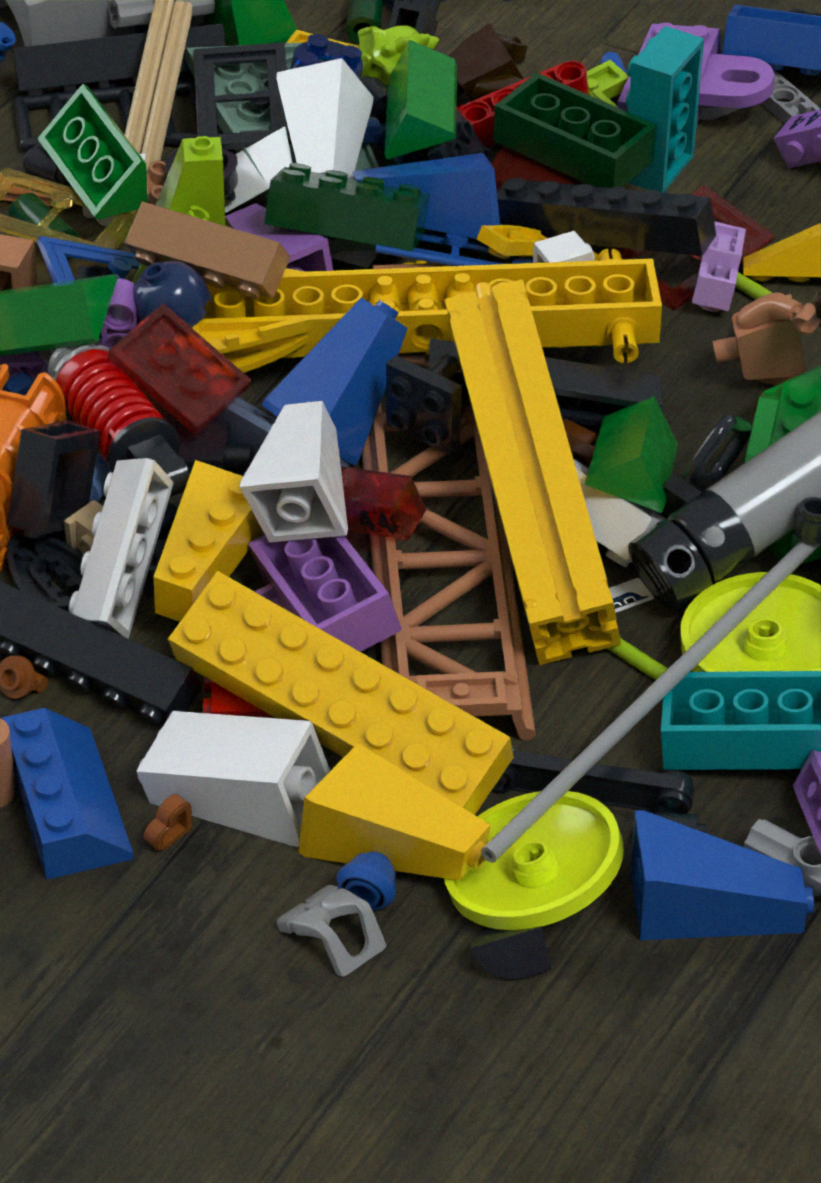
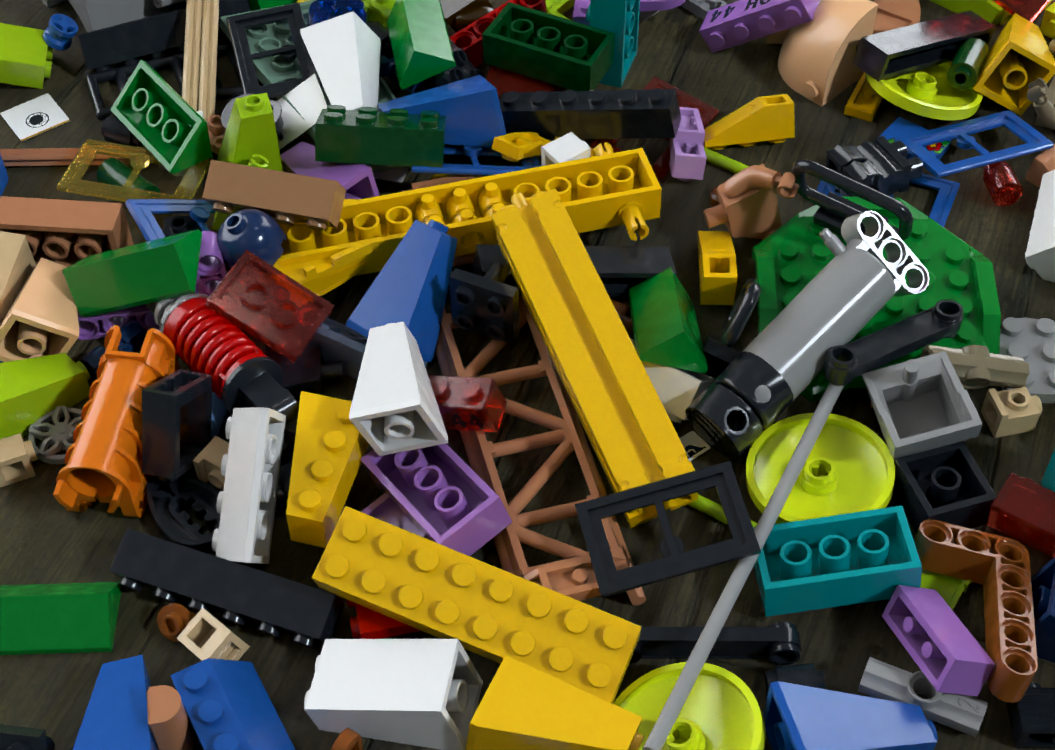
camera: 10 degrees left, 5 degrees up
none -> tan brick [177,608,250,661]
none -> black door [575,461,761,598]
none -> yellow slope [697,231,737,305]

